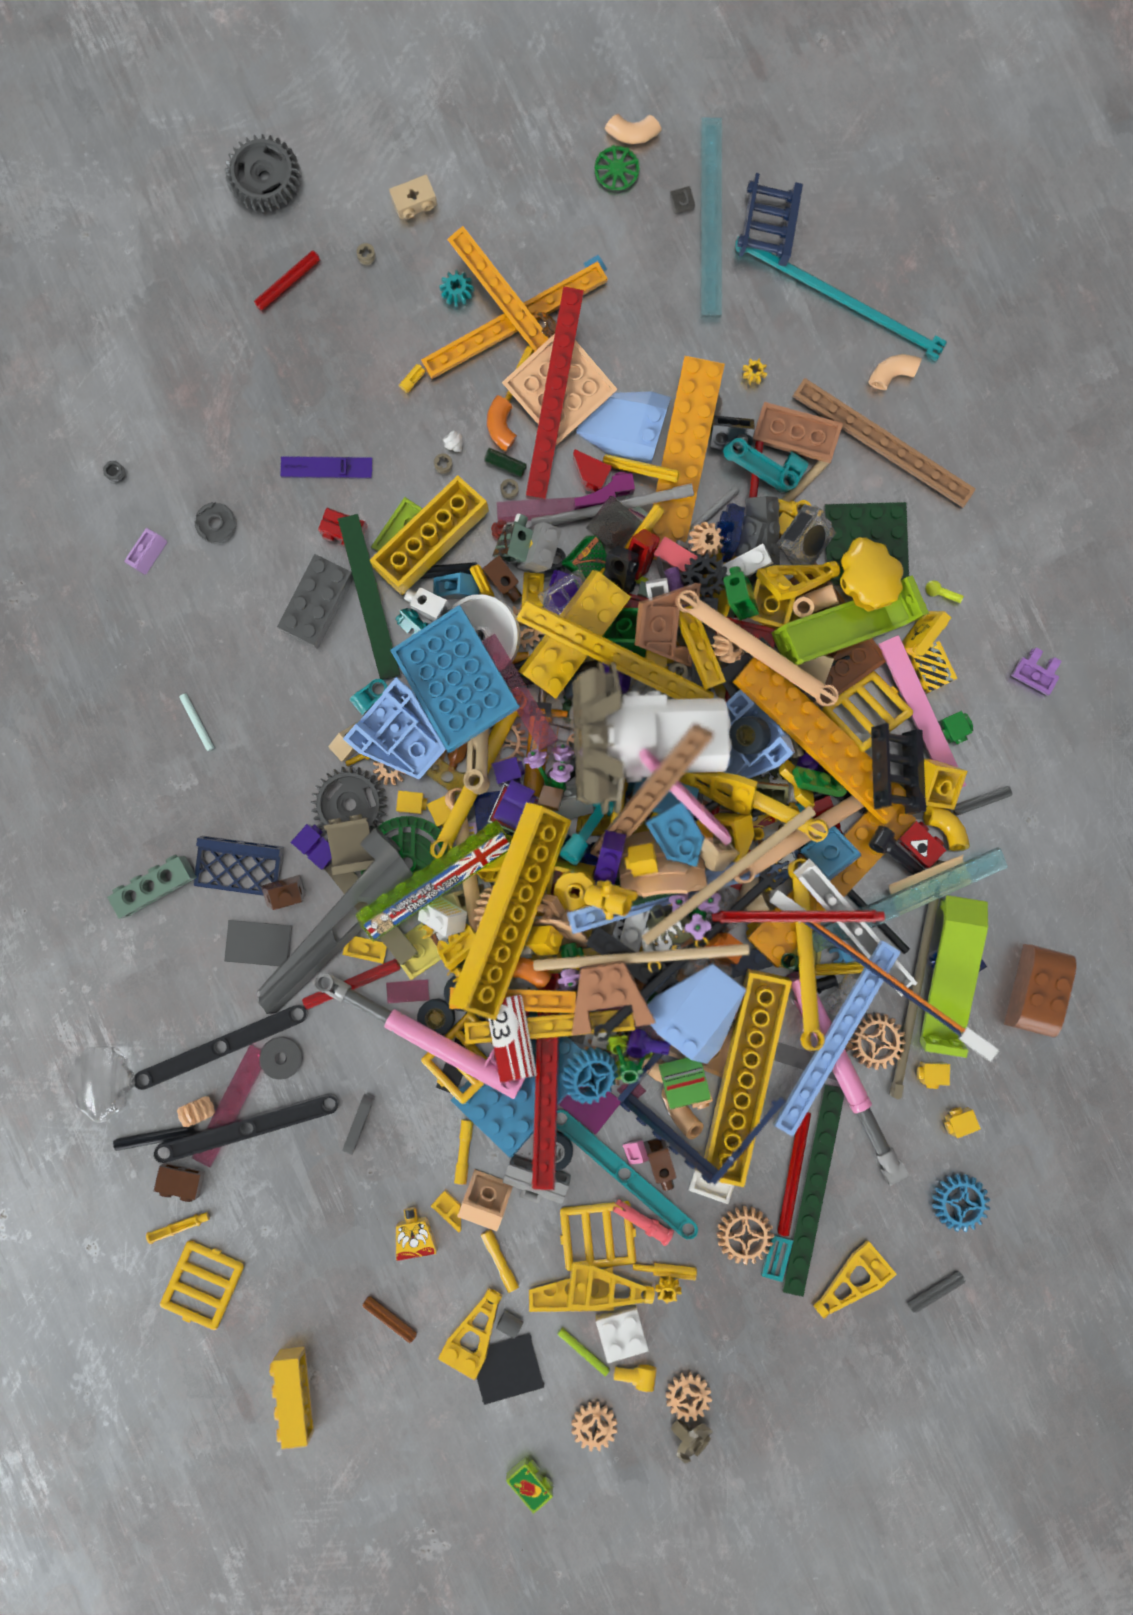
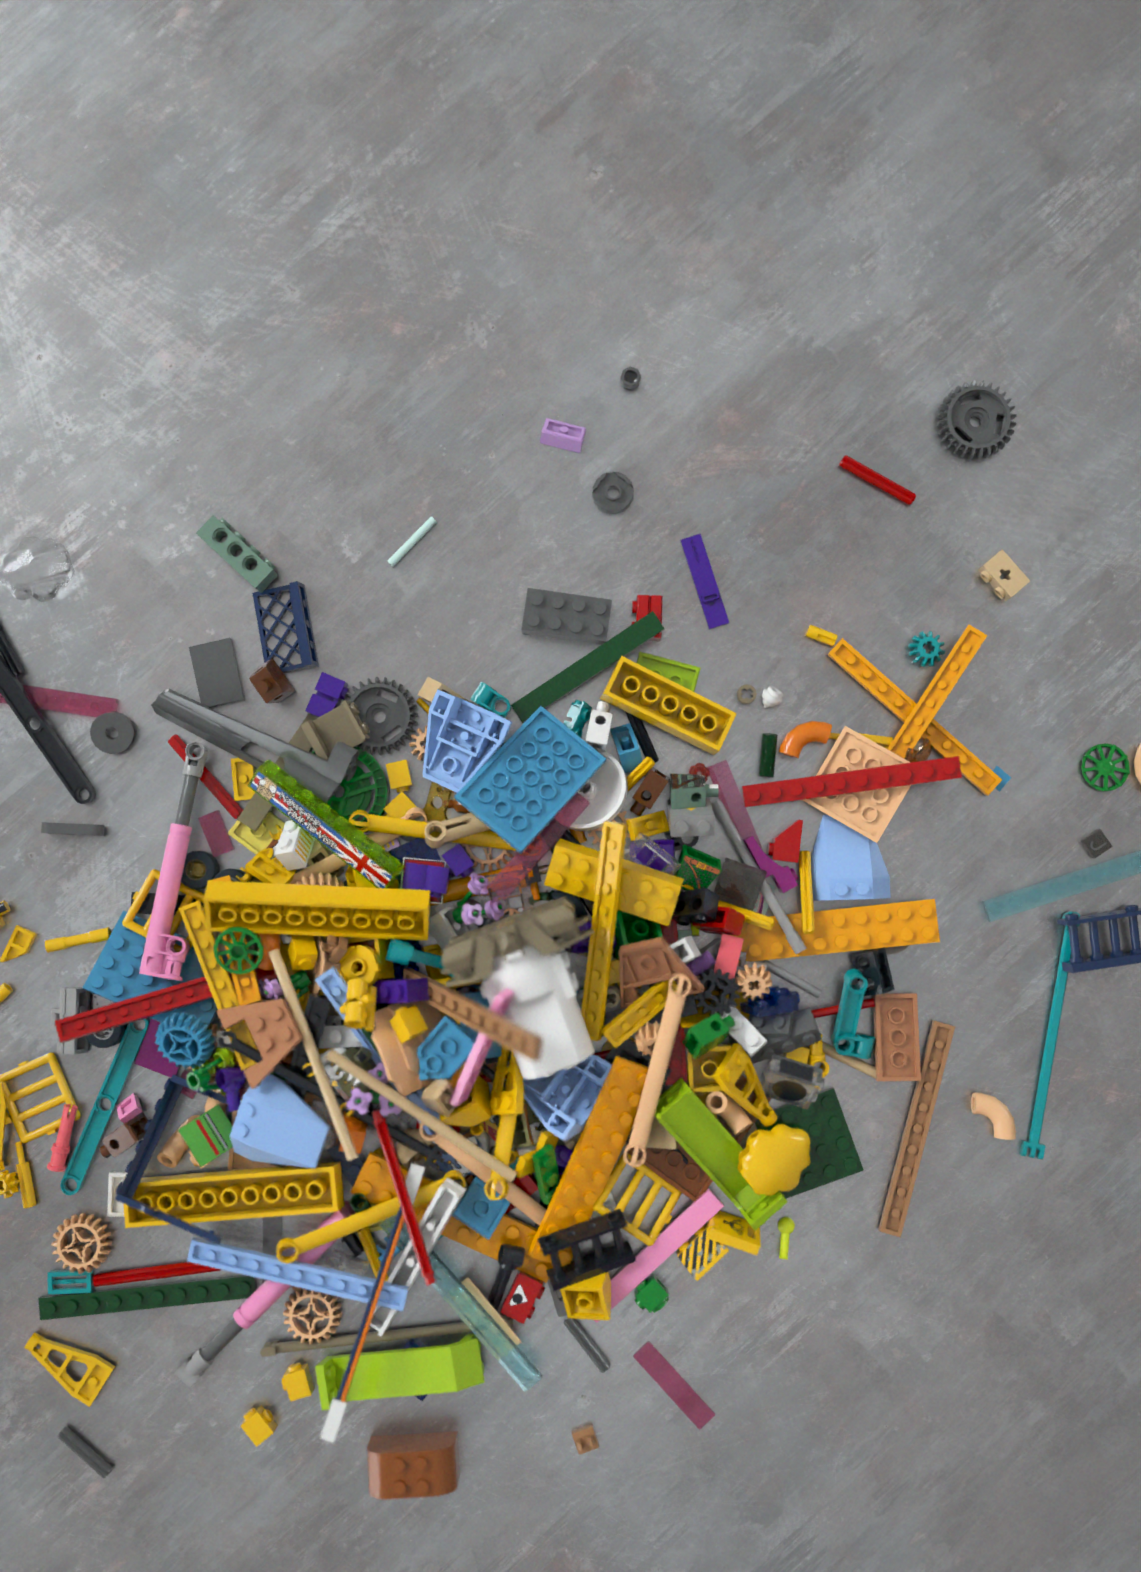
camera: 75 degrees right, 0 degrees up
black beam [133,1004,308,1090] -> none
light nougat gear [177,1096,215,1127] -> none
dark tan bush [356,243,375,265] -> none
light nougat slope [457,1170,513,1231] -> none
sticker [488,995,537,1083] -> none
dark tan bush [500,479,519,499] -> none
medium nougat tile [537,785,564,812] -> none
black wheel [729,716,771,755] -> none
yellow gear [742,358,767,385] -> none
black bar [847,889,910,954] -> none
yellow cylinder [923,806,970,851] -> none
dark azure gear [932,1174,990,1232] -> none
medium lavender plate [1011,647,1062,696] -> none
none -> green wheel [214,927,264,974]
none -> medium nougat tile [572,1424,600,1455]
none -> clear pink piece [633,1341,715,1430]

